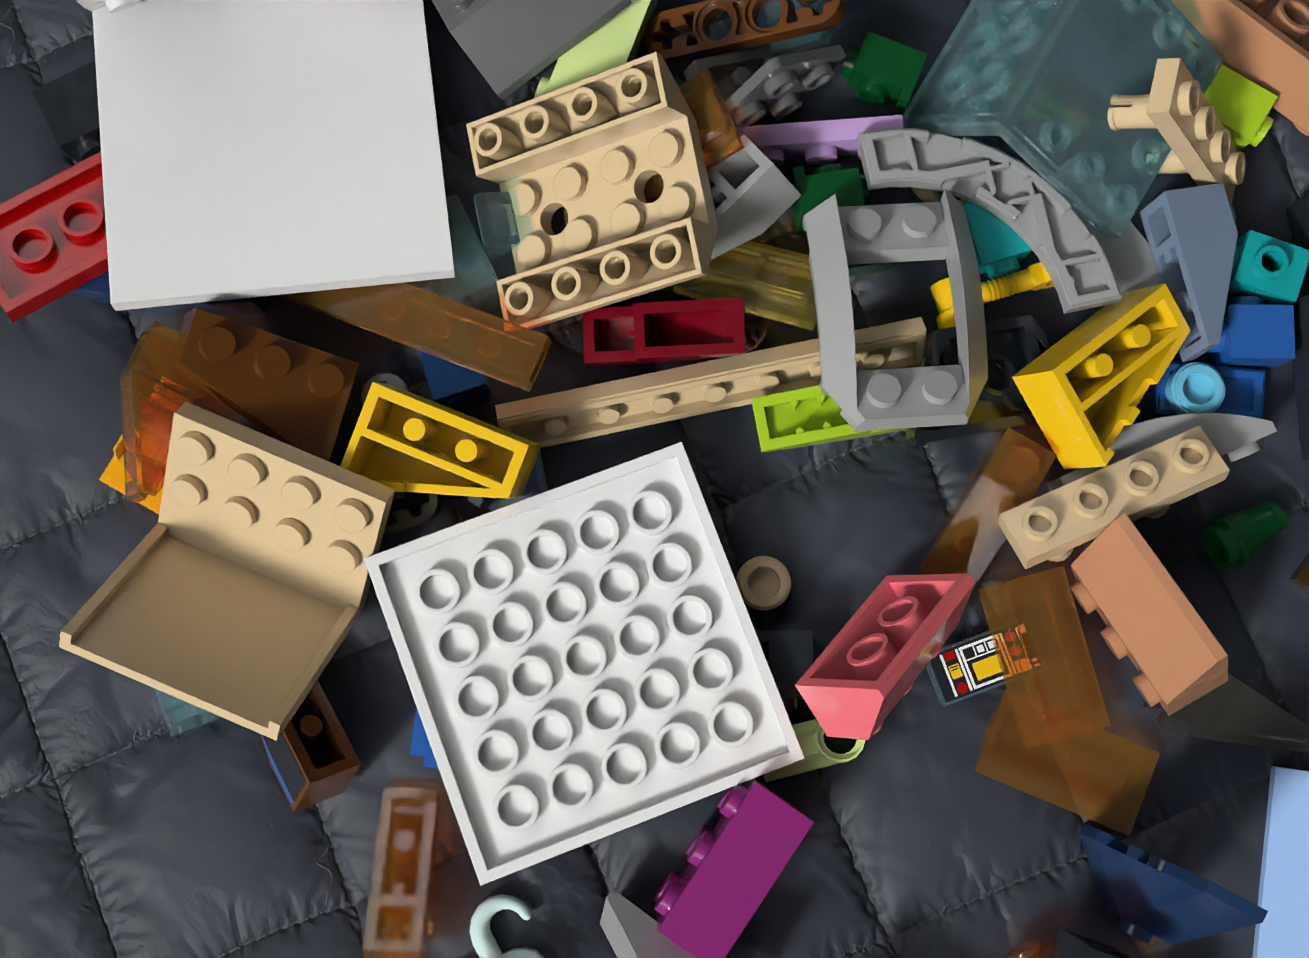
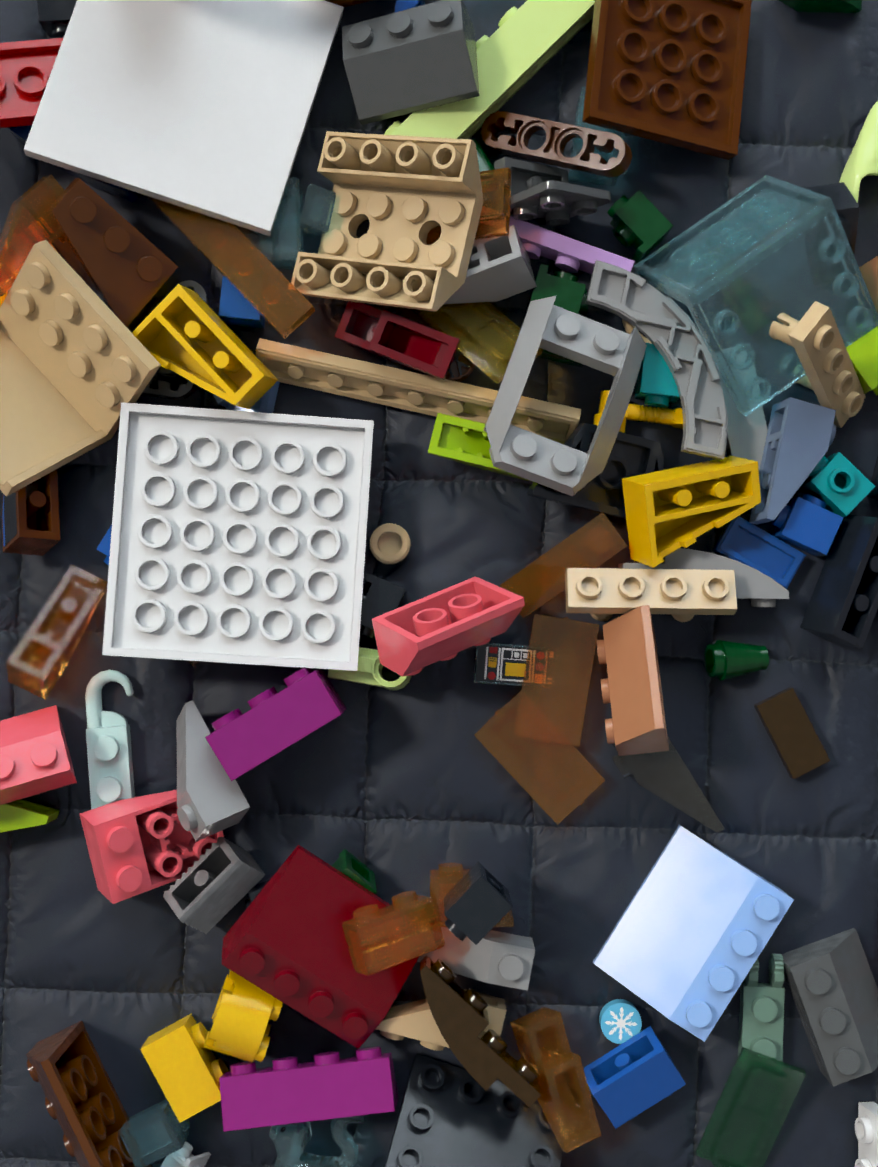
camera: 25 degrees right, 5 degrees up
dark blue wedge [1079,824,1268,945] -> none
medium azure tile [1165,362,1226,415] -> none

